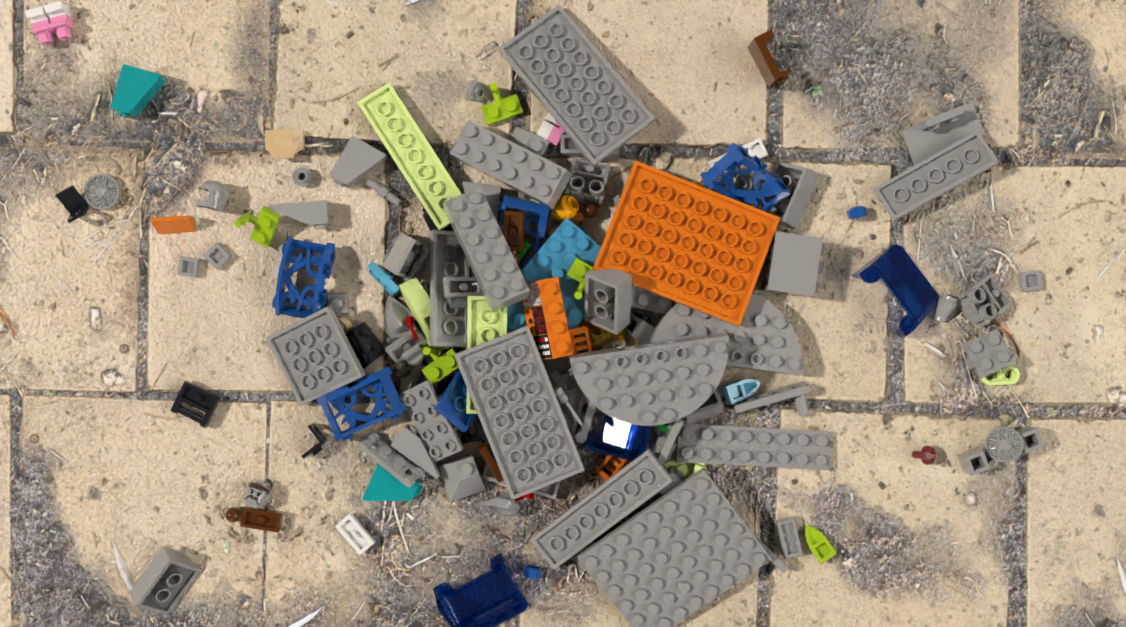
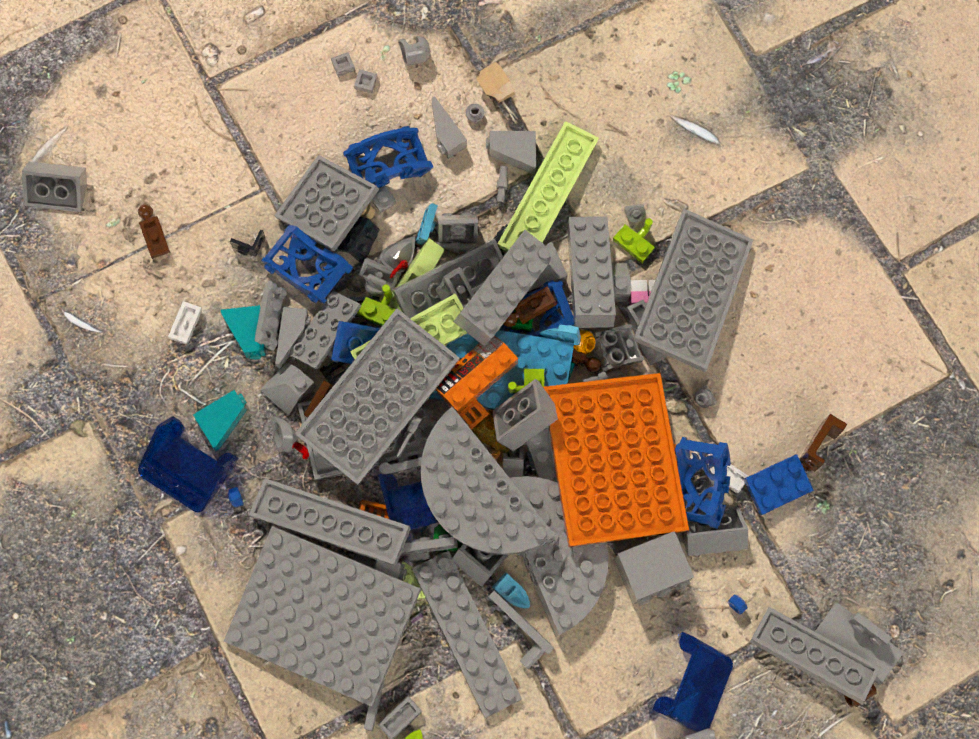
camera: 60 degrees right, 15 degrees down
orange slope [150,215,196,234] -> none
black plate [171,381,221,428] -> none
lime plate [234,206,282,248] -> none
light grey head [243,479,272,509] -> none
none -> teal slope [193,390,247,452]
none -> medium azure plate [540,324,581,345]
none -> light grey bar [582,368,622,382]
none -> light grey plate [695,386,717,408]
none -> blue plate [743,454,814,515]

